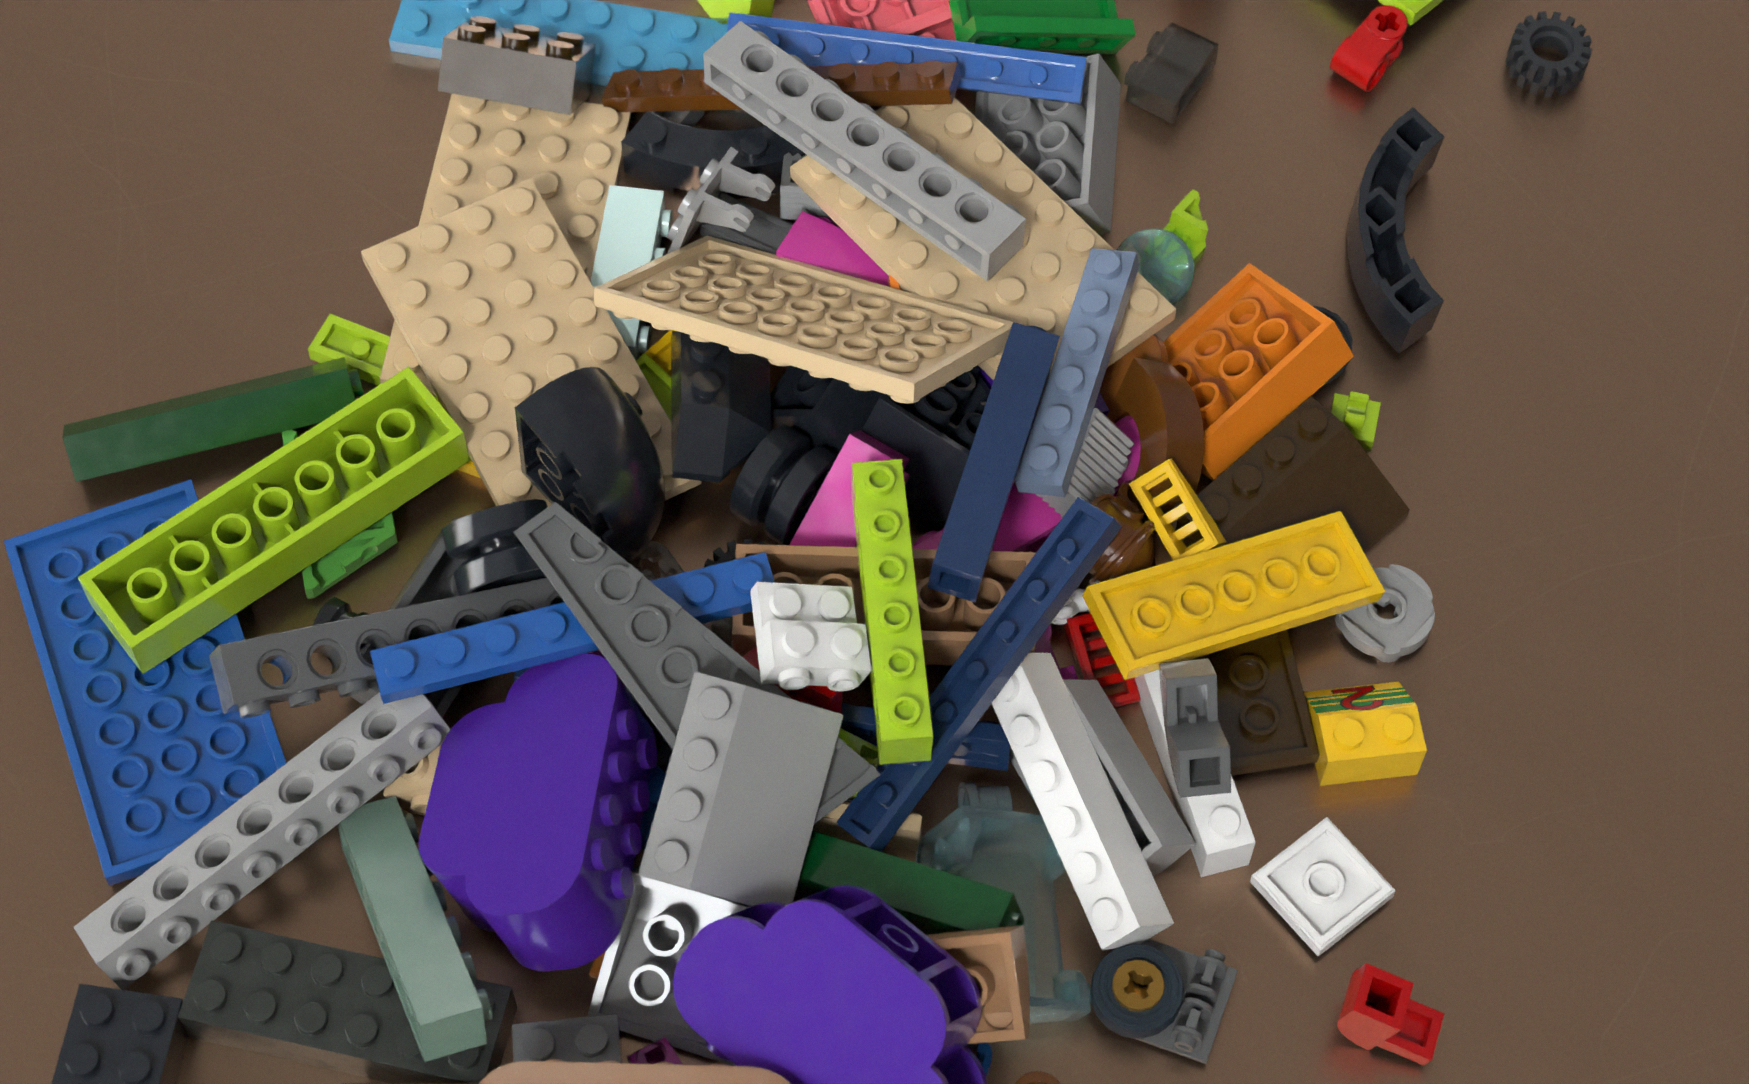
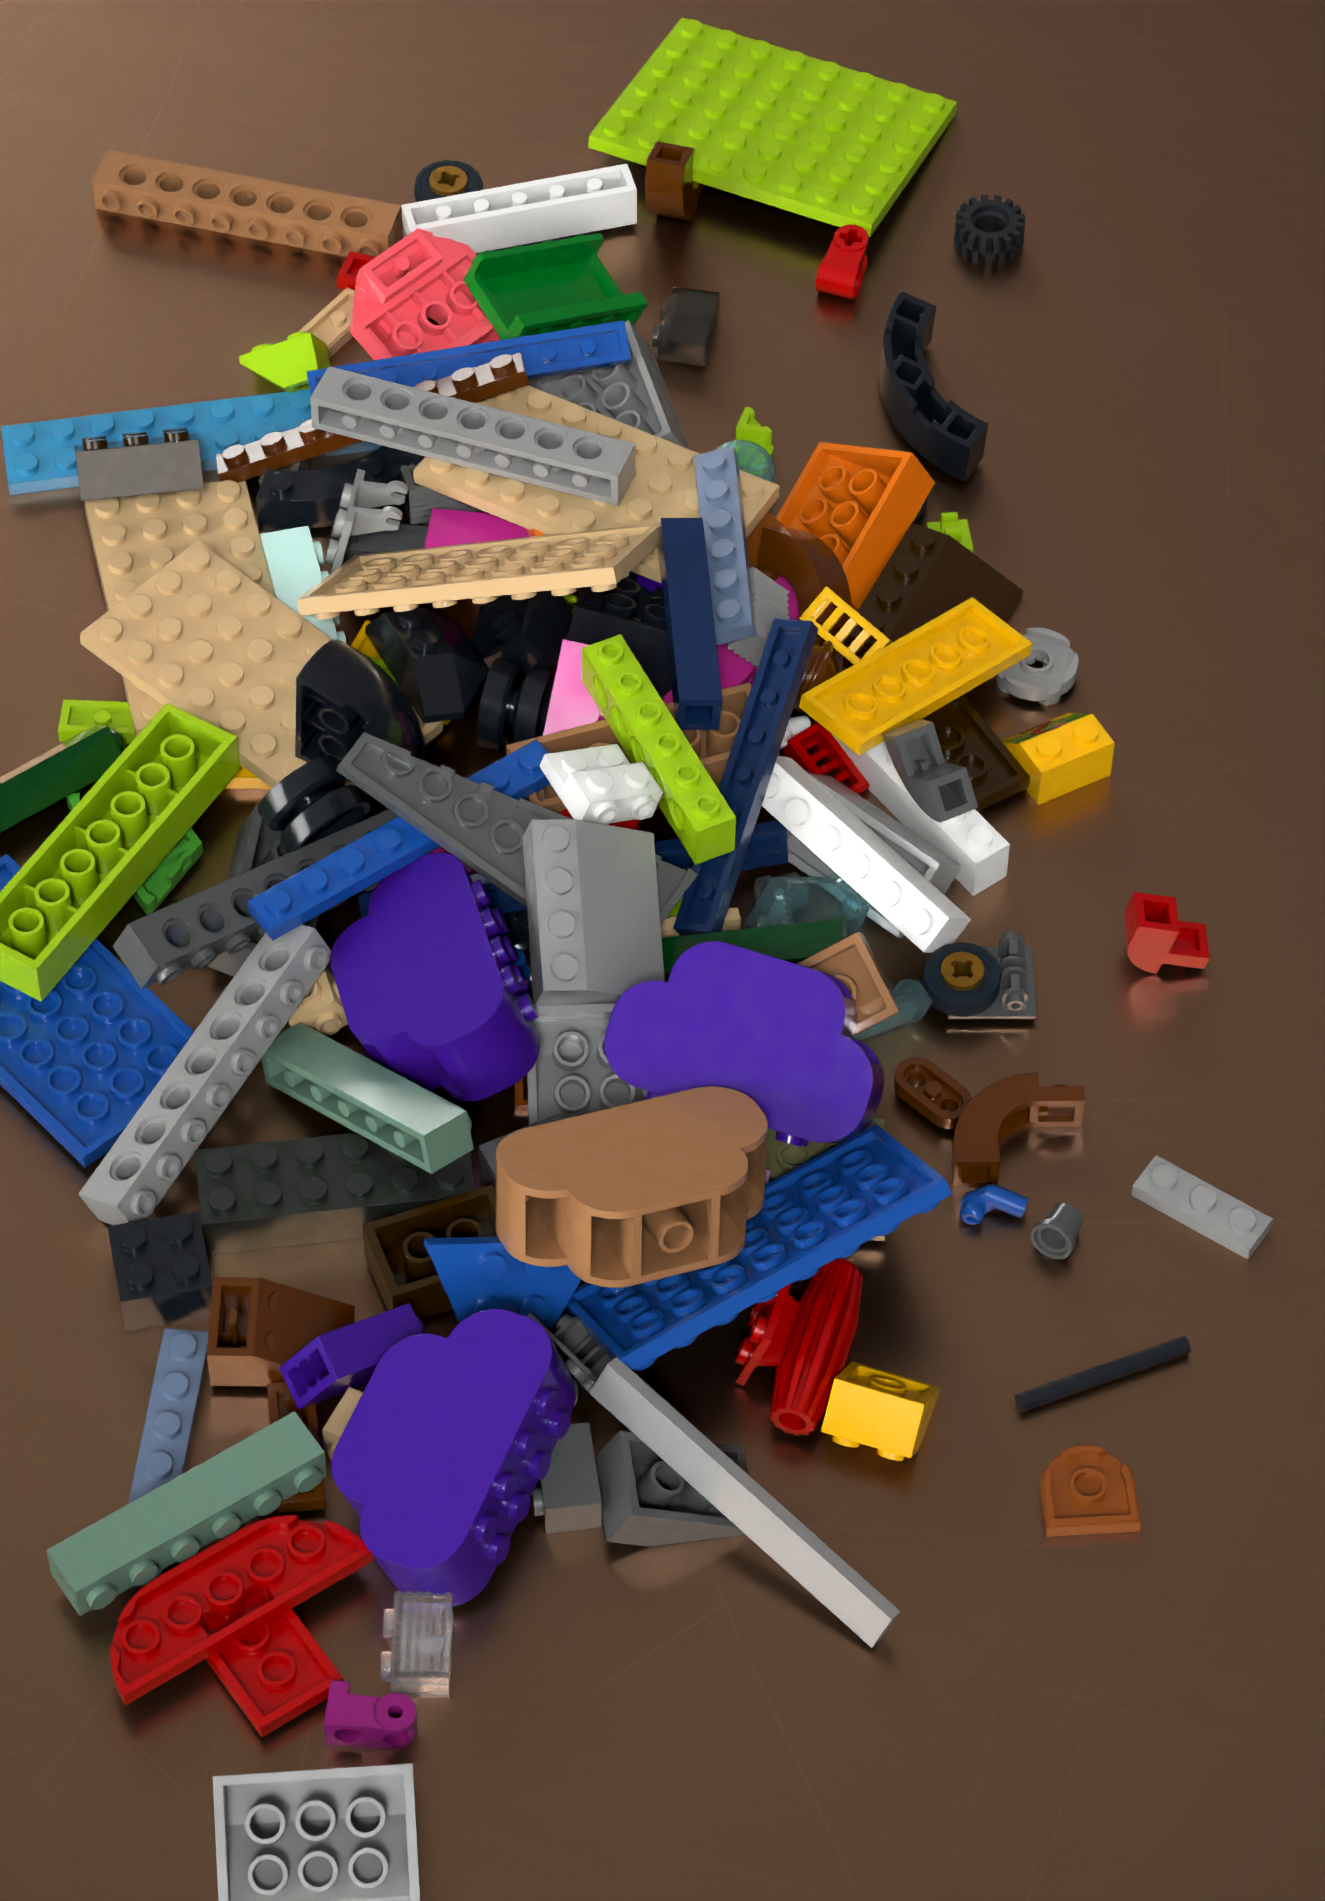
camera: 20 degrees left, 10 degrees down
white plate [1250,817,1396,957] -> none

